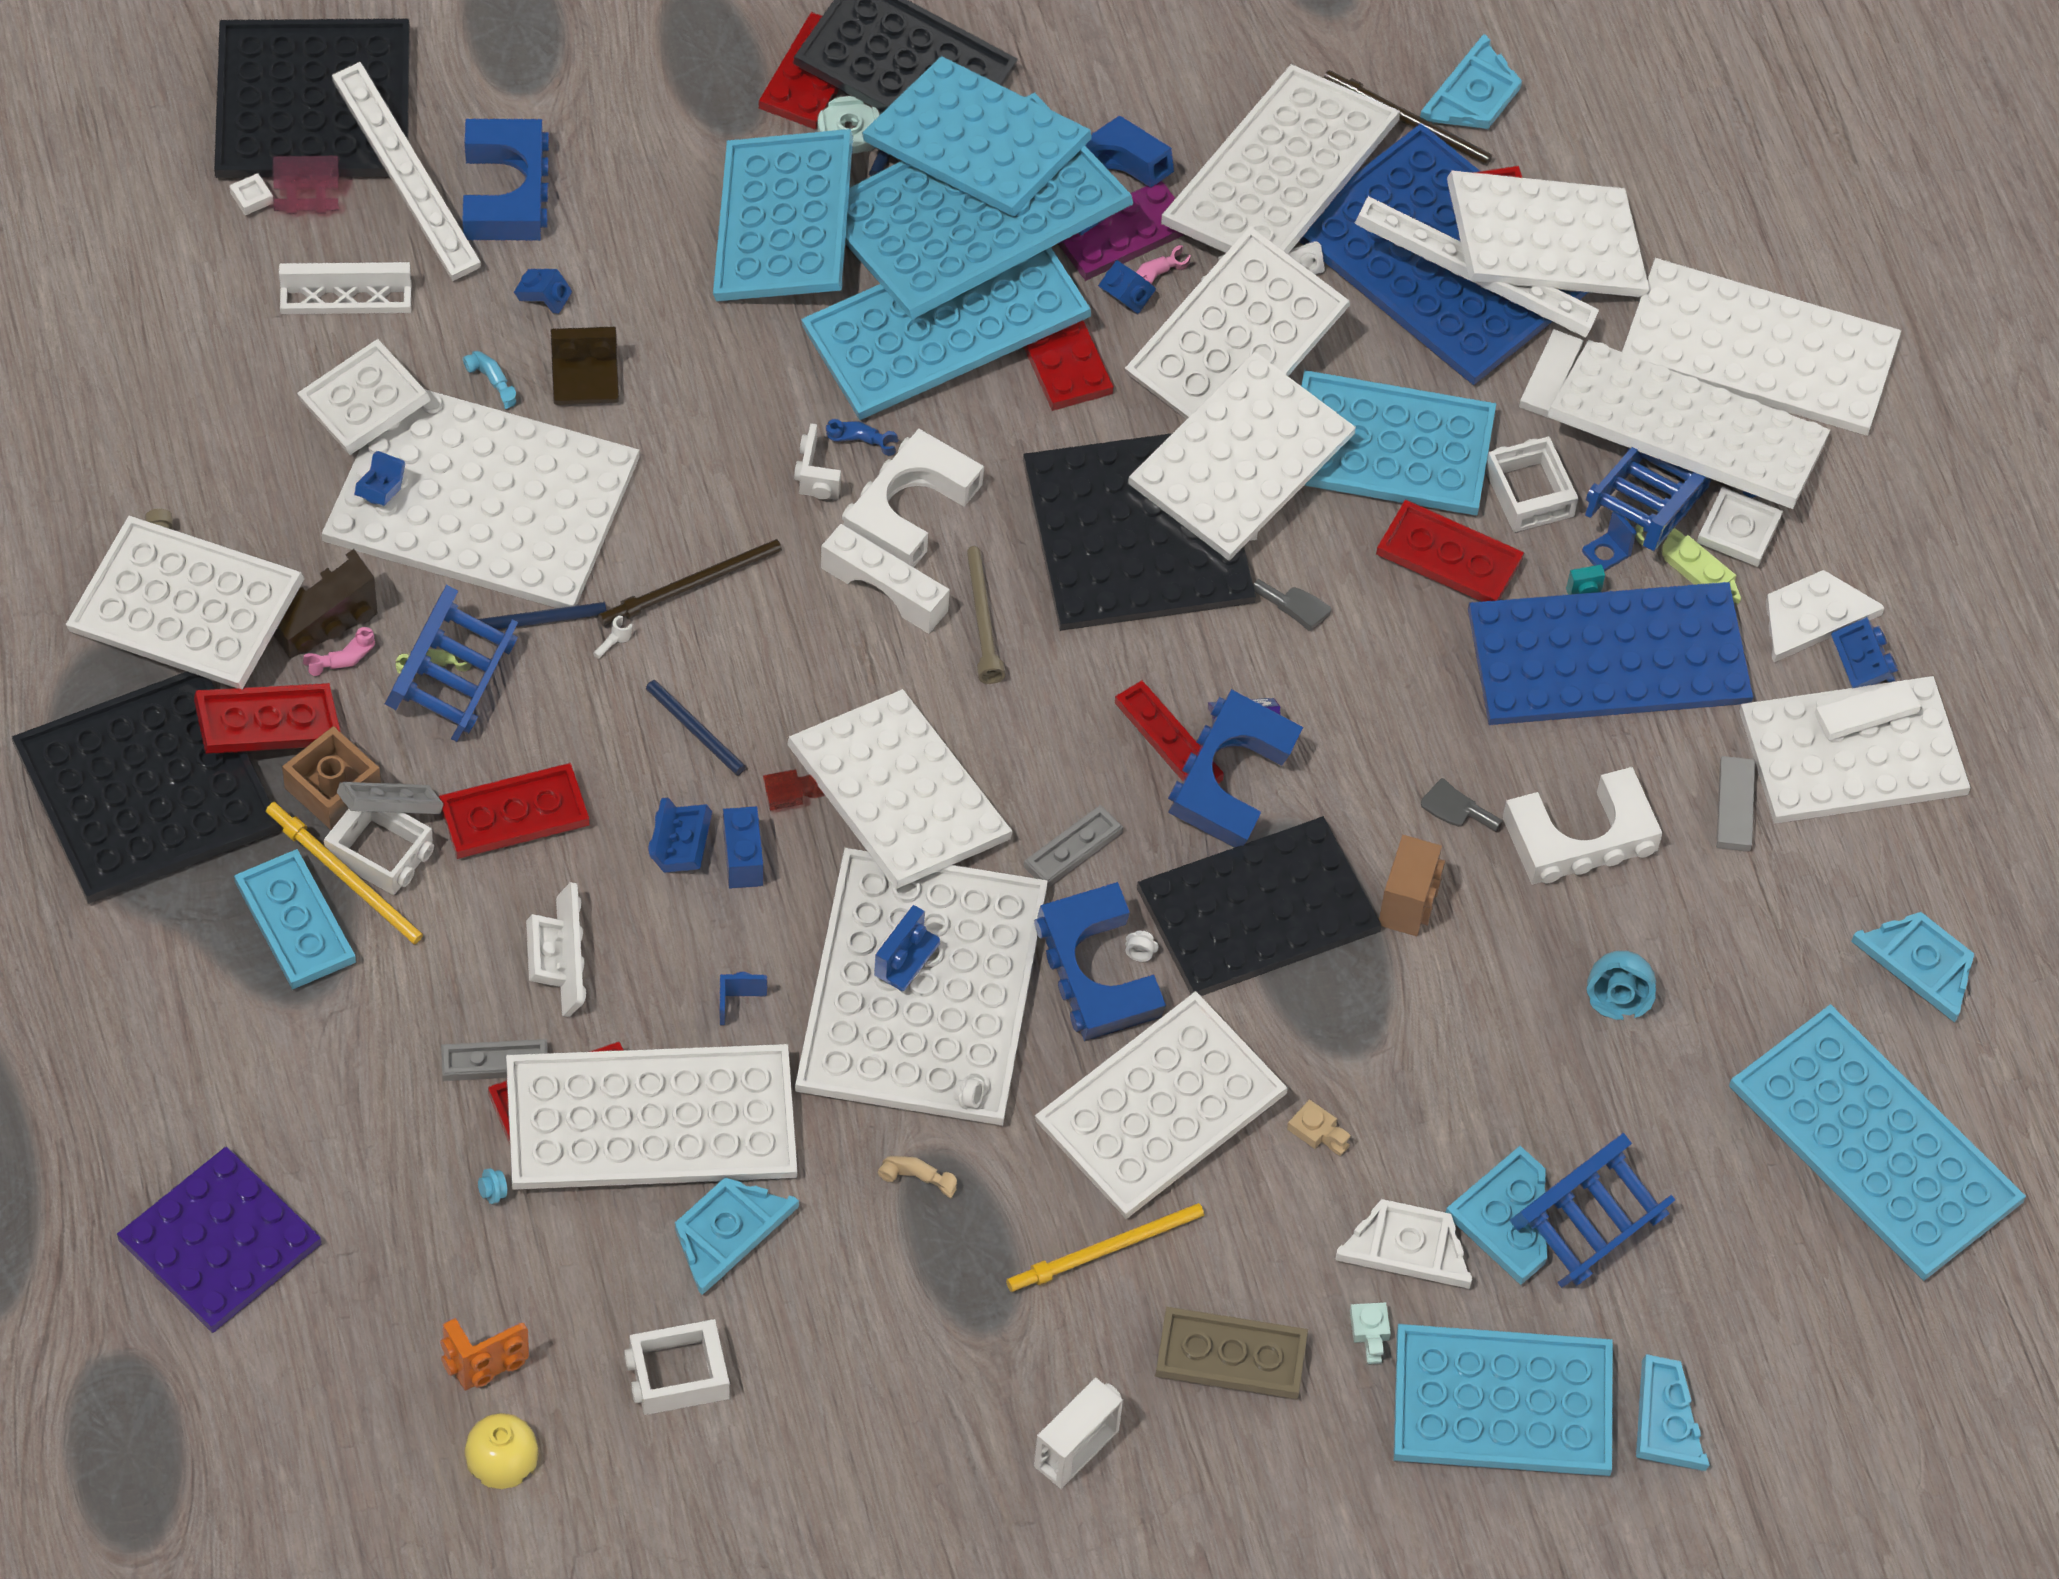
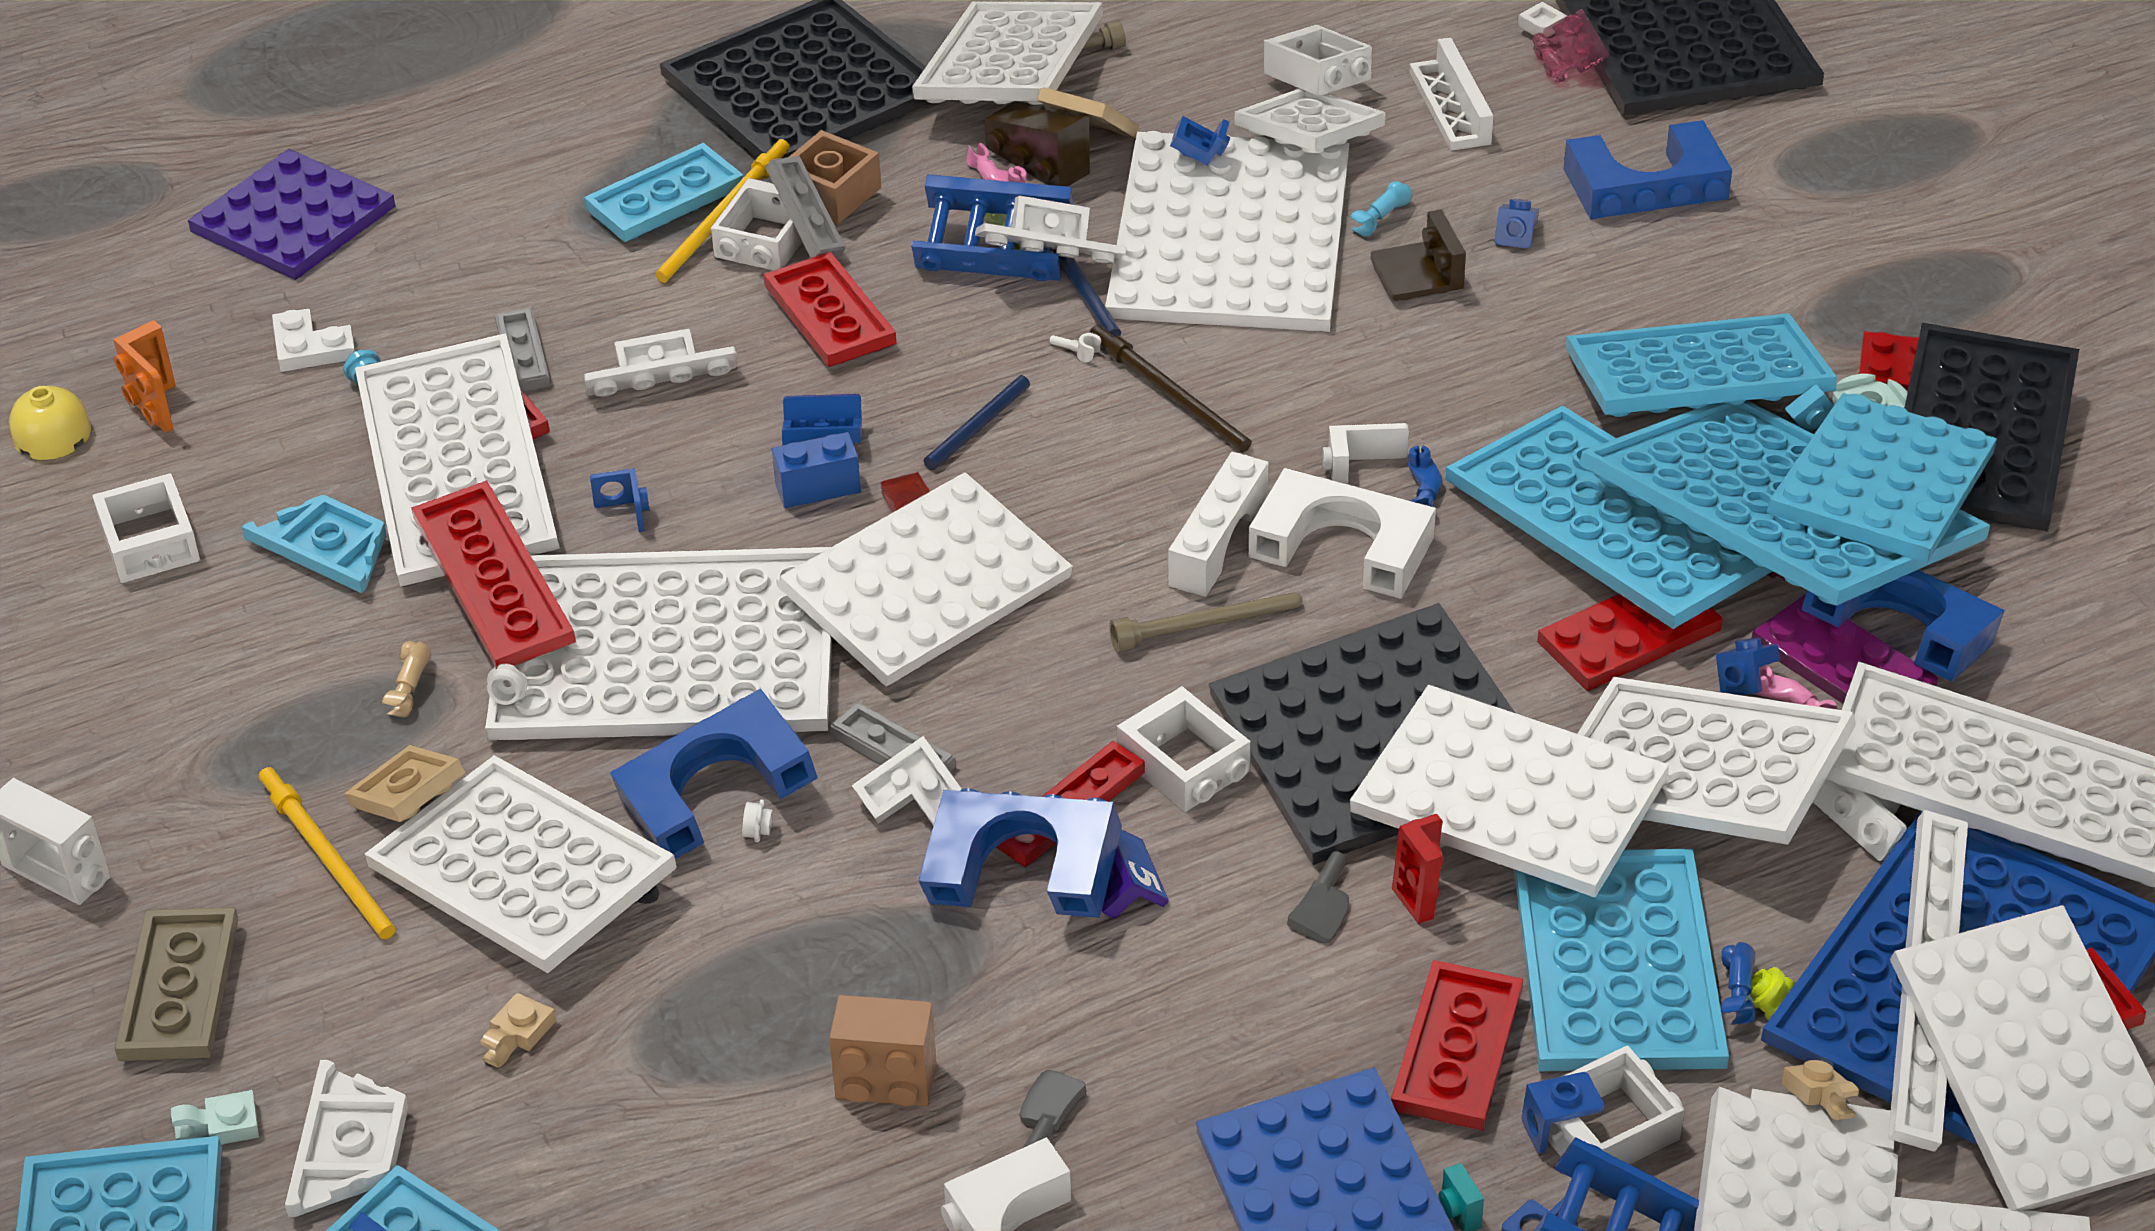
camera: 85 degrees right, 15 degrees down
red plate [194,683,341,753] -> none
white plate [332,62,481,281] -> none
blue bracket [874,905,940,991] -> none
black plate [1137,816,1382,996] -> none
none -> white plate [272,309,355,372]
none -> tan plate [345,745,465,822]
none -> plate [411,480,576,669]
none -> white plate [852,736,962,825]
none -> white bracket [975,196,1127,264]
none -> tan tile [1037,87,1139,138]
none -> white window [1117,686,1251,812]
none -> white window [1264,25,1372,96]
none -> red bracket [1392,814,1444,924]
none -> blue bracket [1521,1072,1604,1154]
none -> blue arm [1721,942,1756,1025]
none -> neon yellow plate [1749,967,1795,1020]
none -> tan plate [1782,1060,1859,1120]
none -> medium azure plate [1785,384,1834,432]

